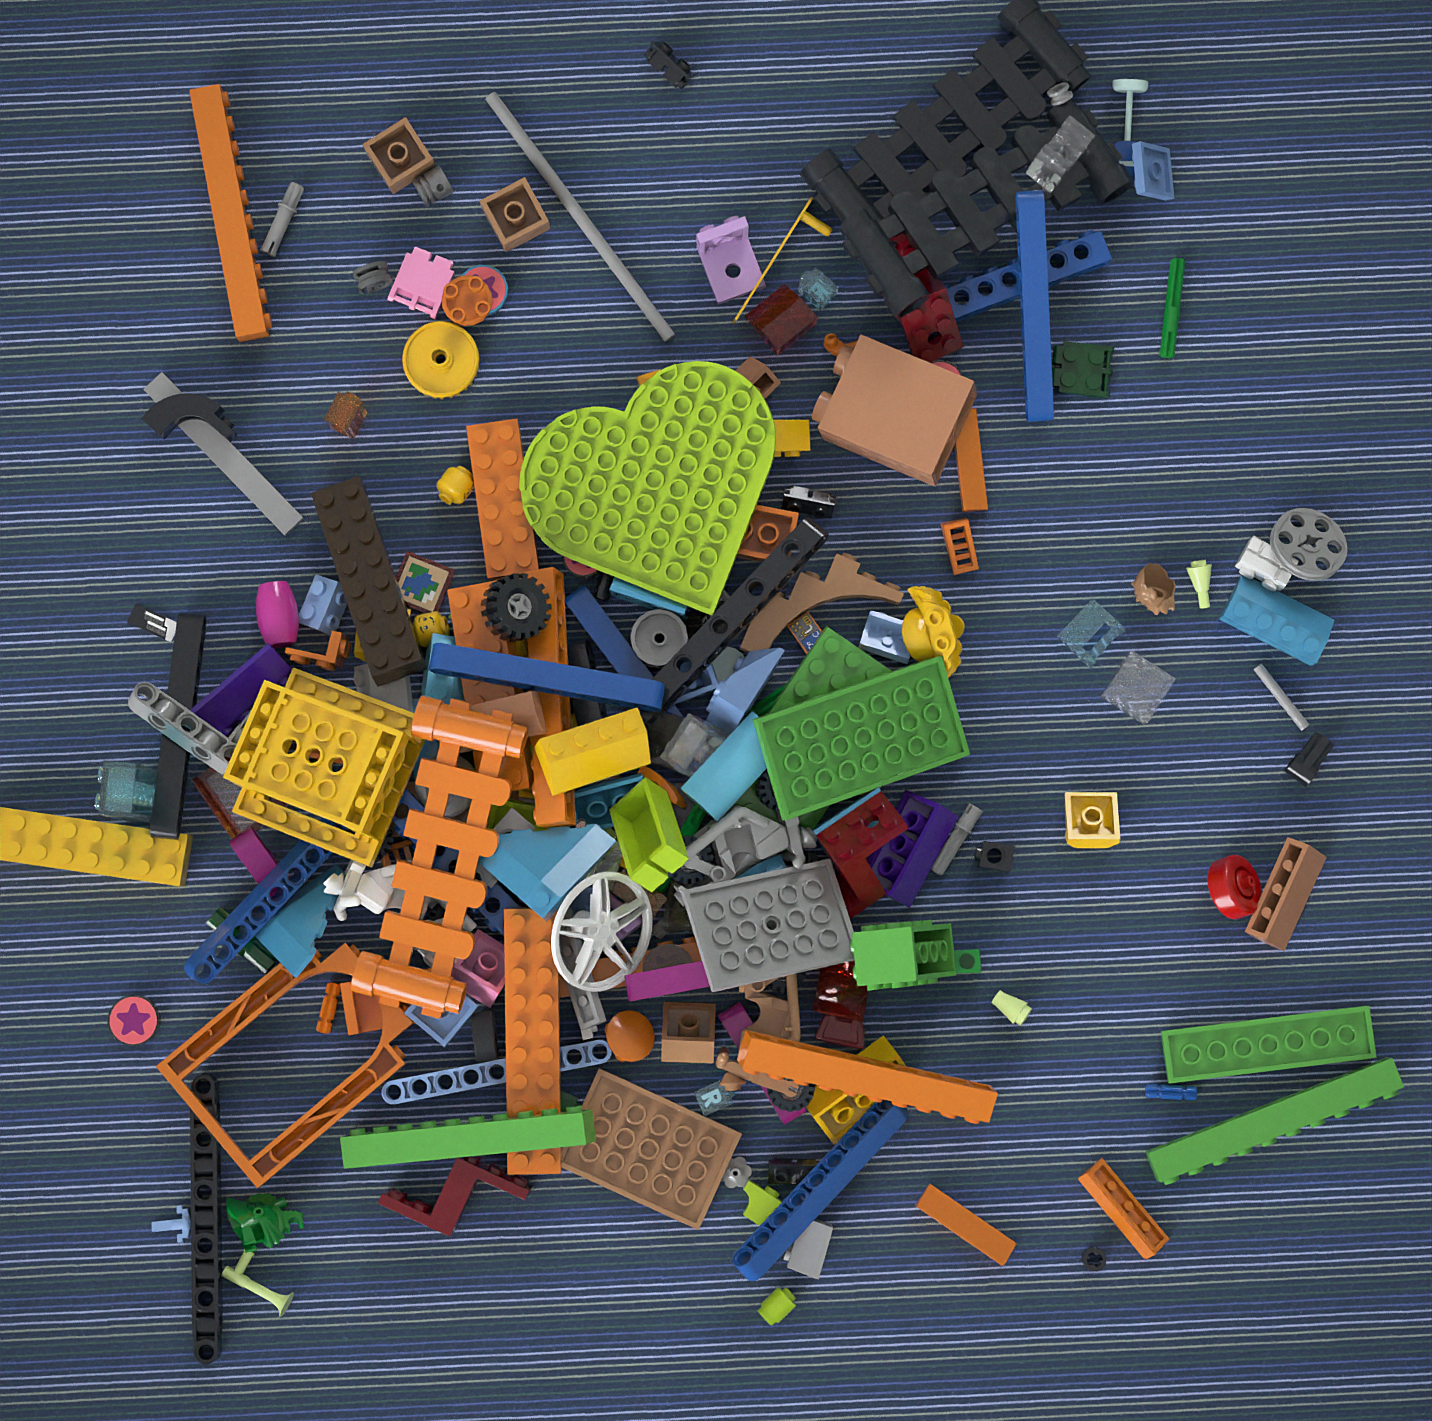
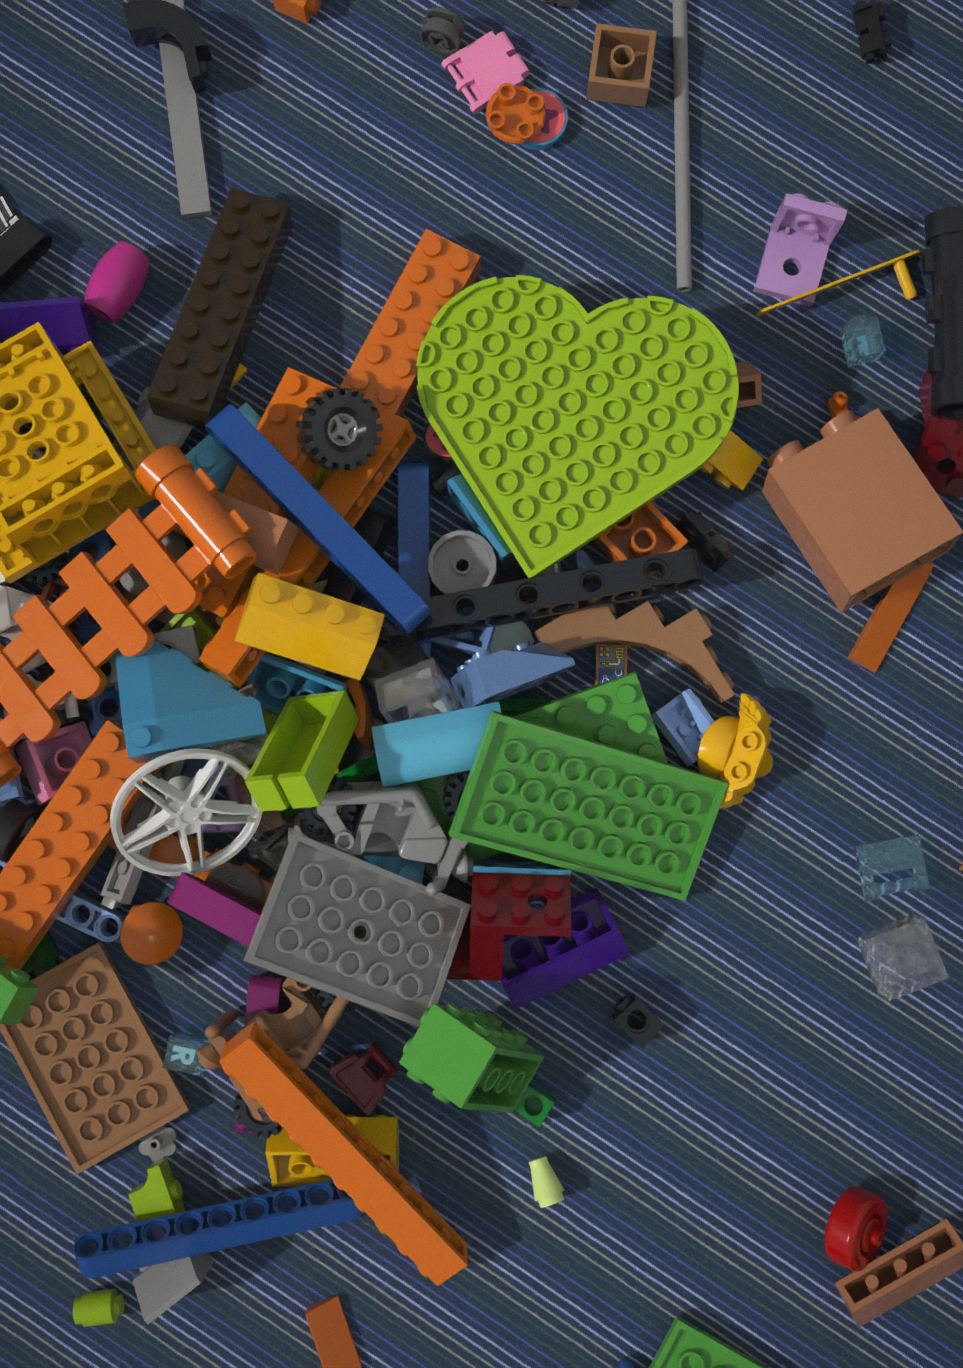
camera: 40 degrees right, 0 degrees up
orange bracket [285,631,352,671] -> none
light blue bracket [299,574,347,636] -> none
clear orange brick [324,391,367,440] -> none
tile [396,551,455,614] -> none
yellow wheel [402,321,480,399] -> none
yellow head [412,611,450,648] -> none
yellow head [436,466,475,505] -> none
medium nougat slope [661,1002,716,1063] -> none
clear red slope [745,284,817,356] -> none
black hinge [768,1157,820,1184] -> none
clear red slope [811,960,869,1022] -> none
light grey axle [931,803,983,875] -> none
orange slope [941,518,979,575] -> none
yellow slope [1064,792,1120,848] -> none

